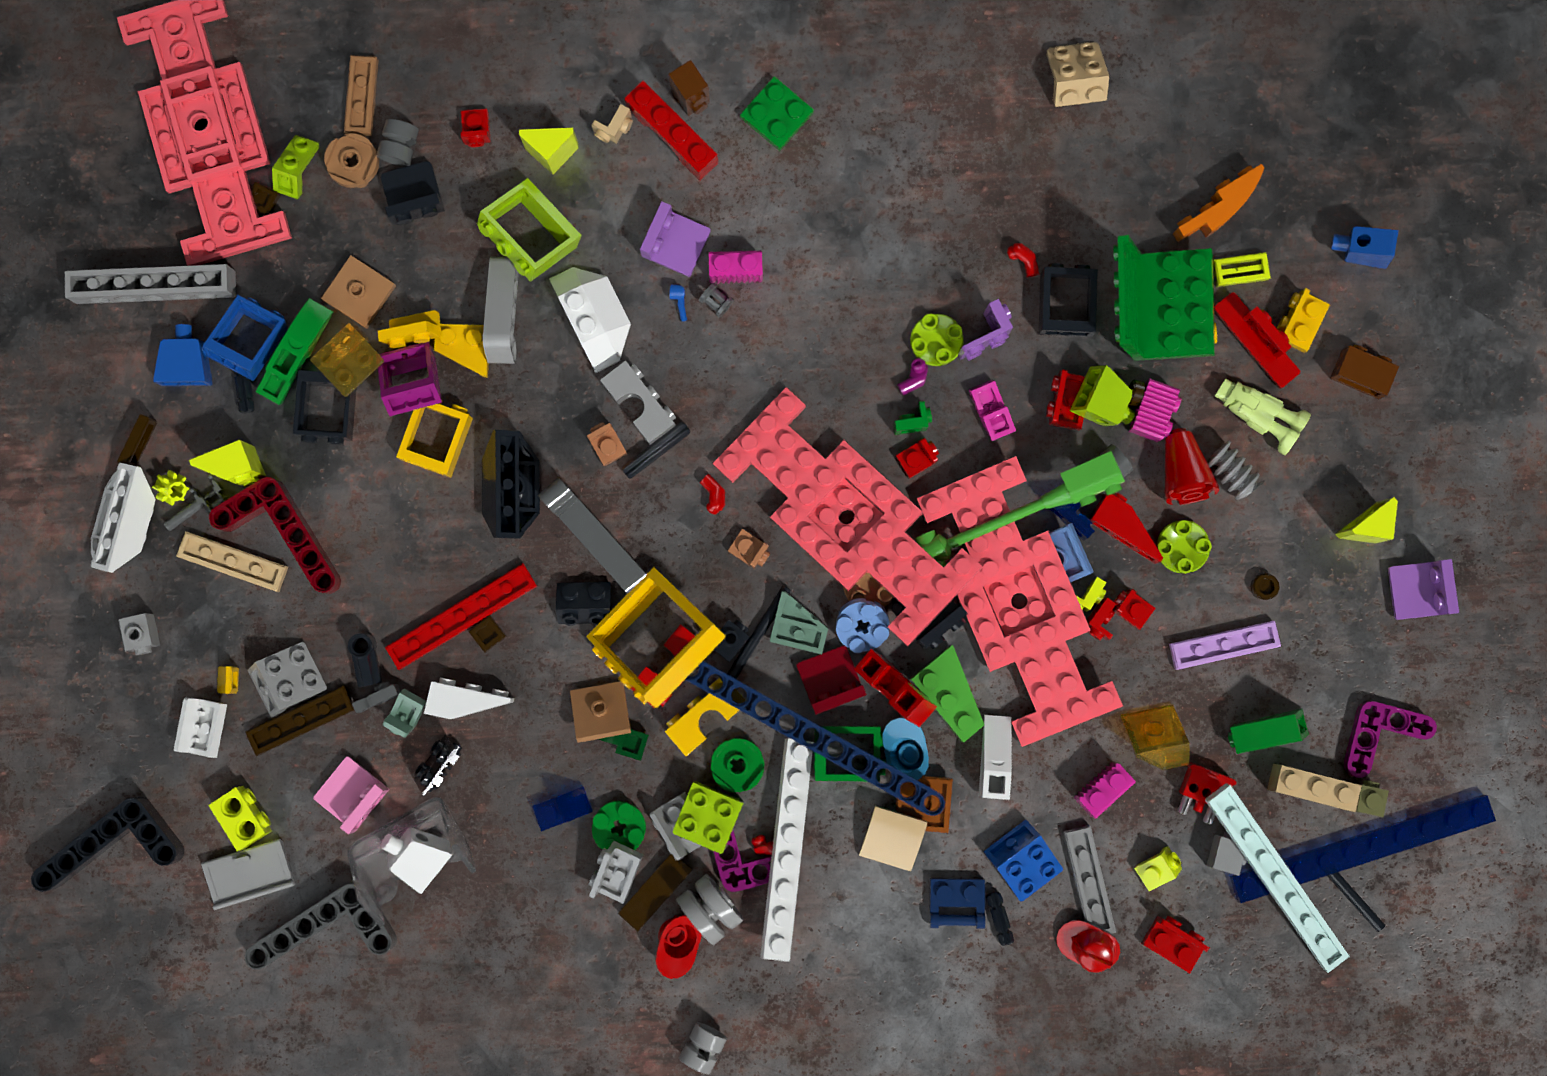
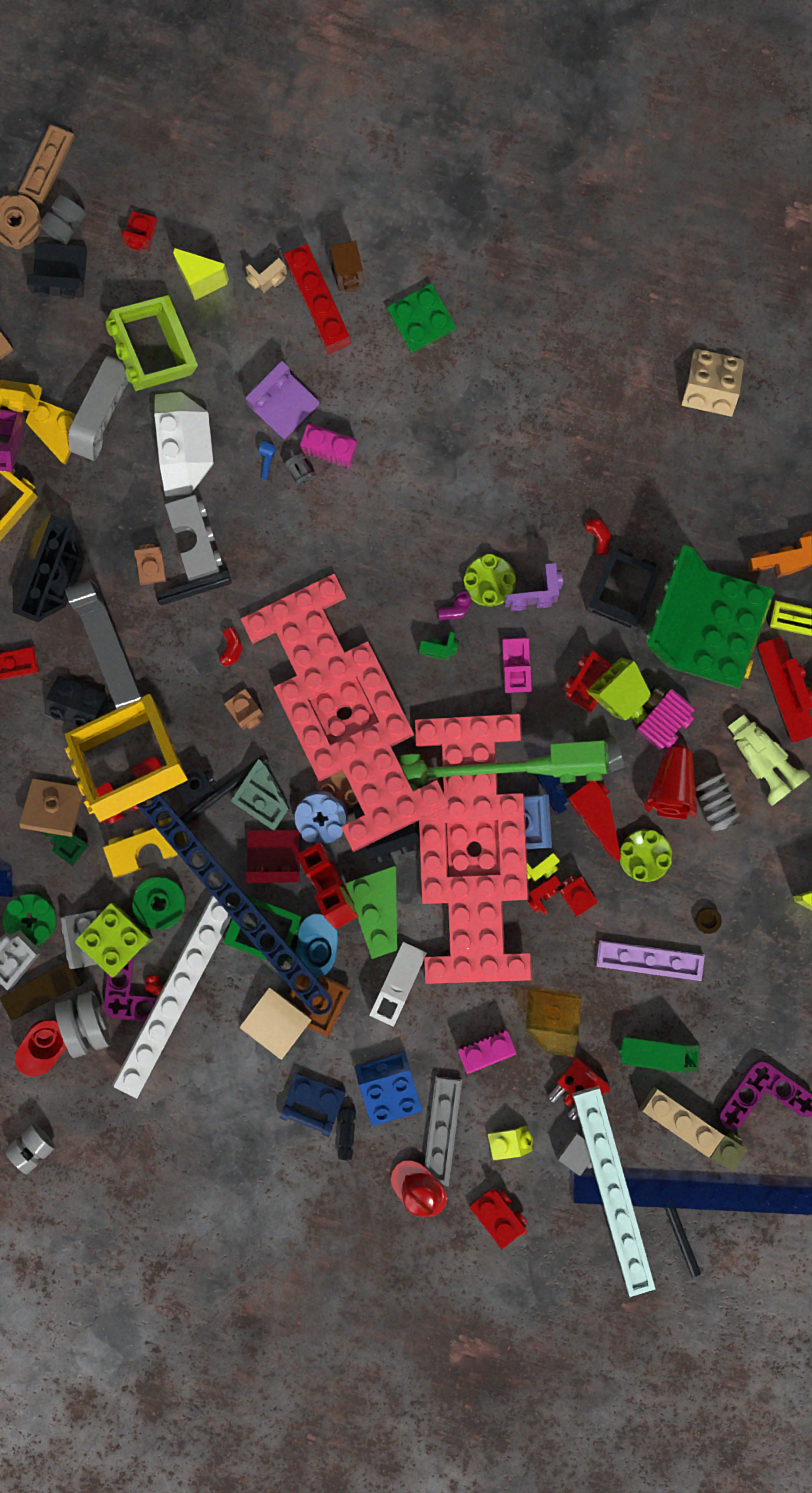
camera: 25 degrees right, 0 degrees up
red bracket [895,438,939,479] -> none

